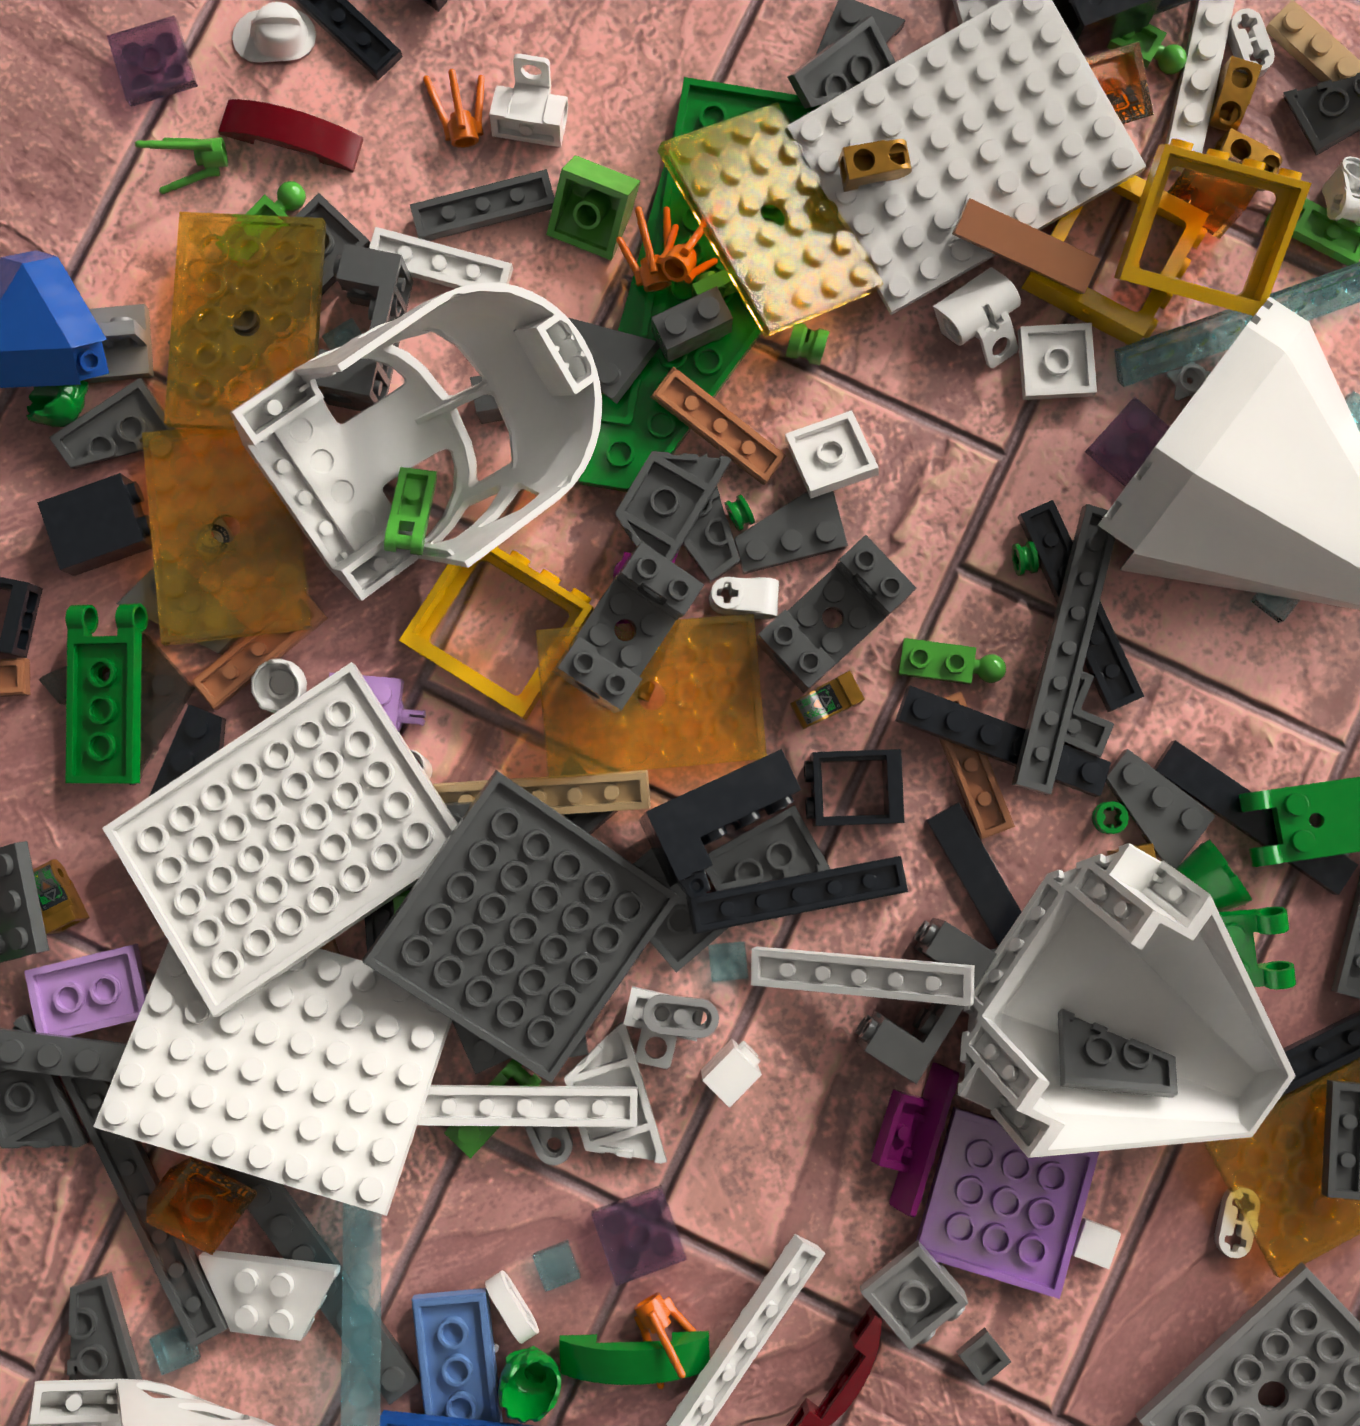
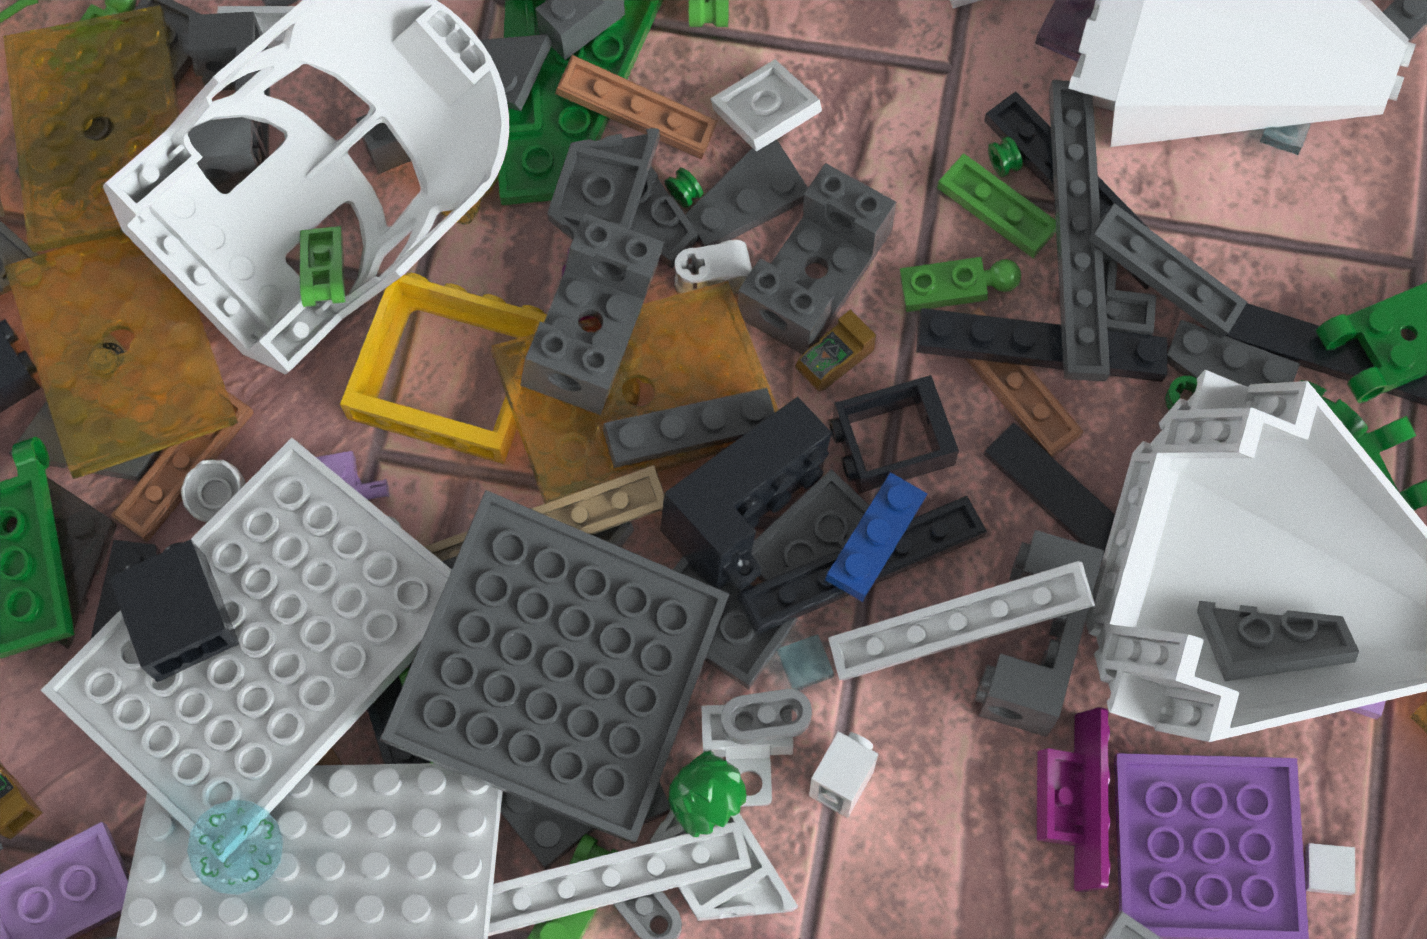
camera: 10 degrees left, 15 degrees down
none -> black brick [109,539,240,682]
none -> clear light blue tile [187,800,283,895]
none -> dark grey plate [603,388,775,468]
none -> green hair [668,750,747,837]
none -> blue plate [825,472,927,602]
none -> bright green plate [937,153,1056,258]
none -> dark grey plate [1088,203,1247,338]

